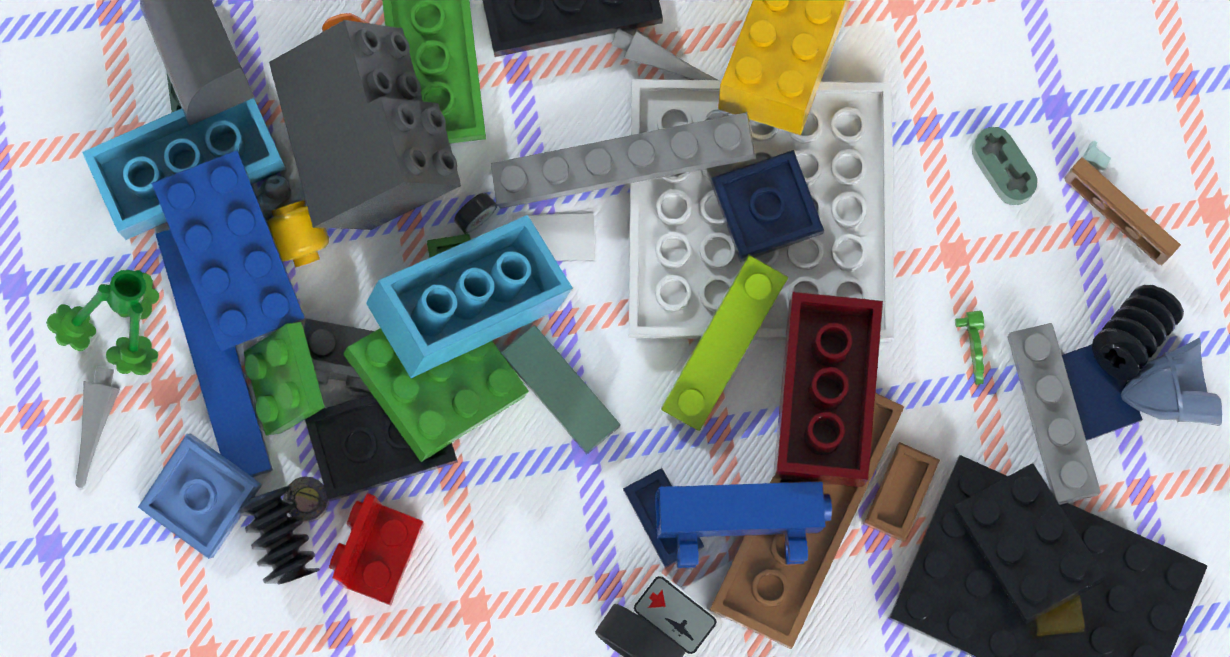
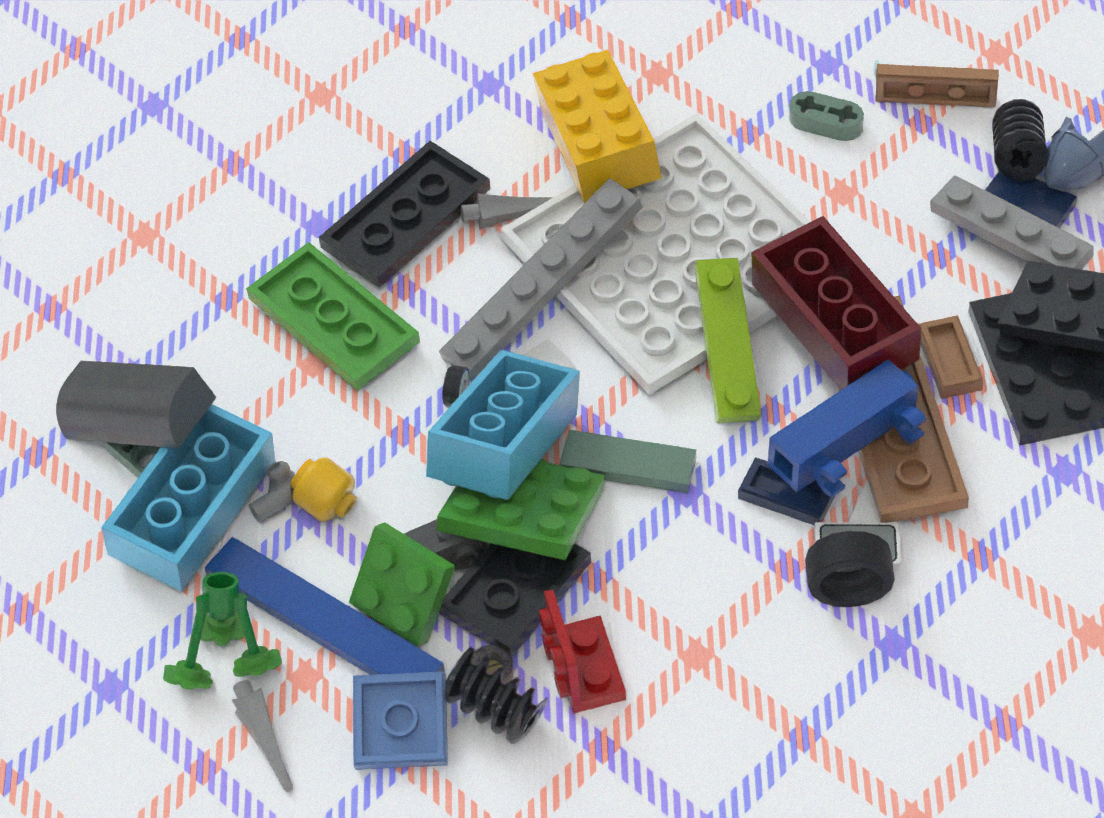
camera: 30 degrees left, 25 degrees down
blue brick [151,150,305,352] -> none
dark grey piece [269,13,461,230] -> none
dark blue tile [710,150,824,262] -> none
bright green piece [955,310,984,385] -> none

